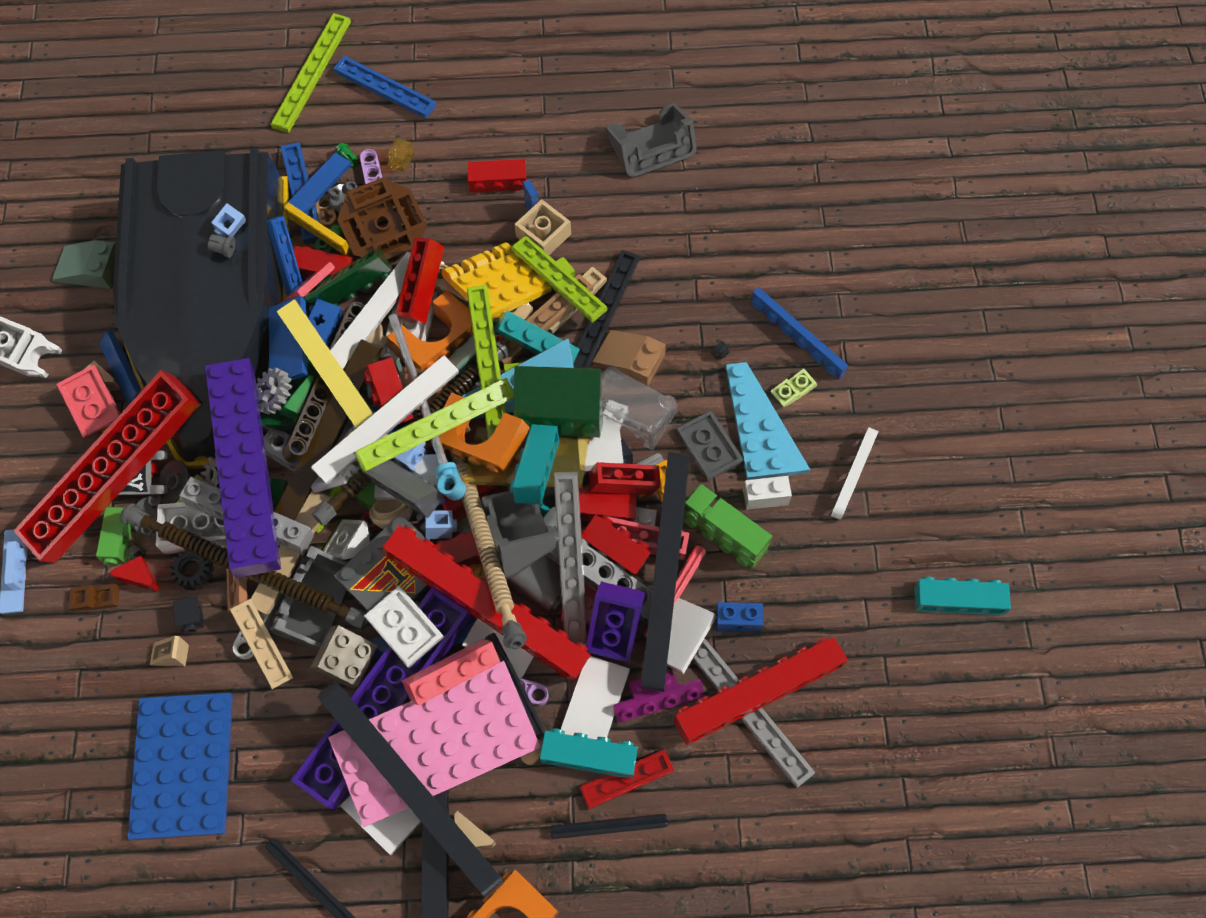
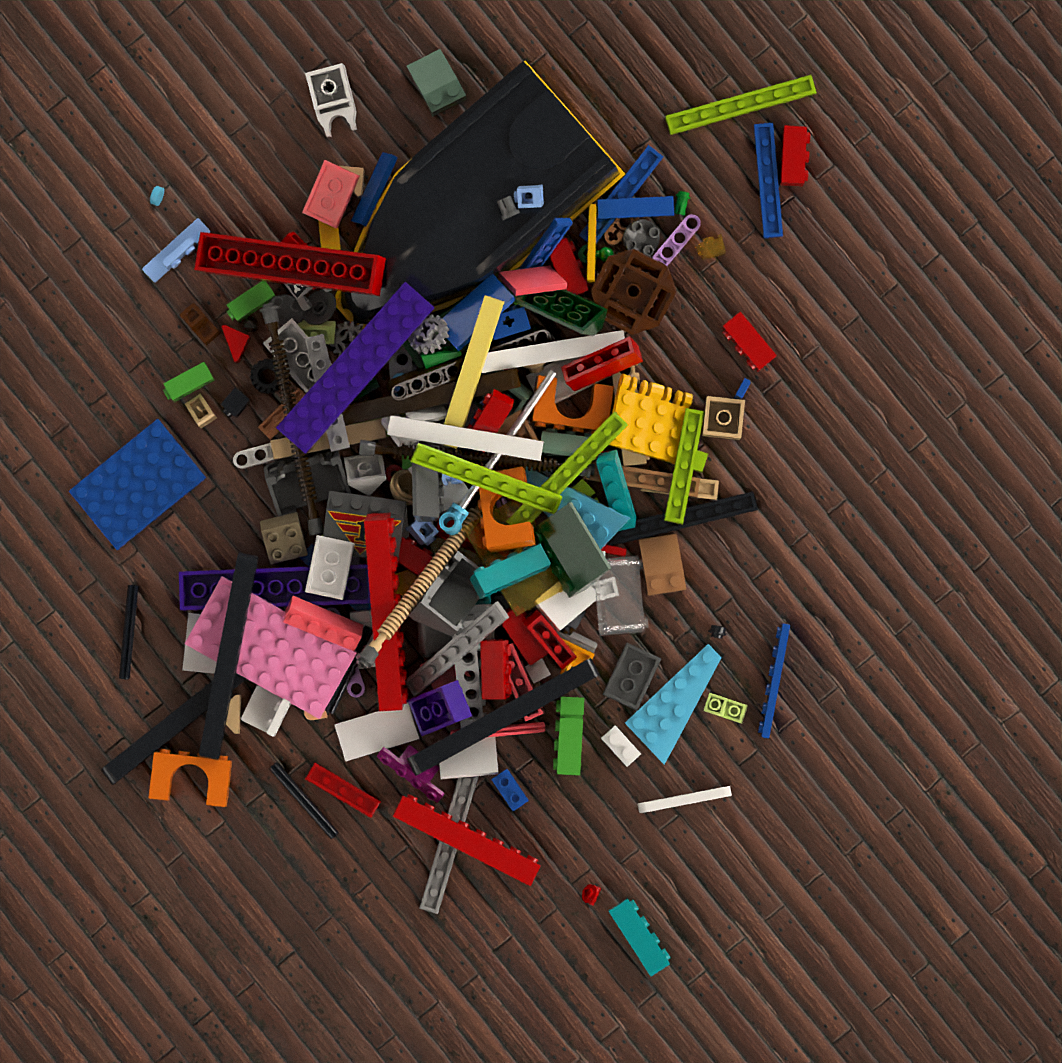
camera: 50 degrees right, 20 degrees up
tan plate [230,599,293,690] -> none
teal brick [540,729,638,779] -> none
dark grey windscreen [605,103,696,177] -> none
none -> bright green brick [163,362,215,402]
none -> white bracket [241,686,291,737]
none -> red plate [582,884,601,906]
none -> red brick [780,125,810,187]

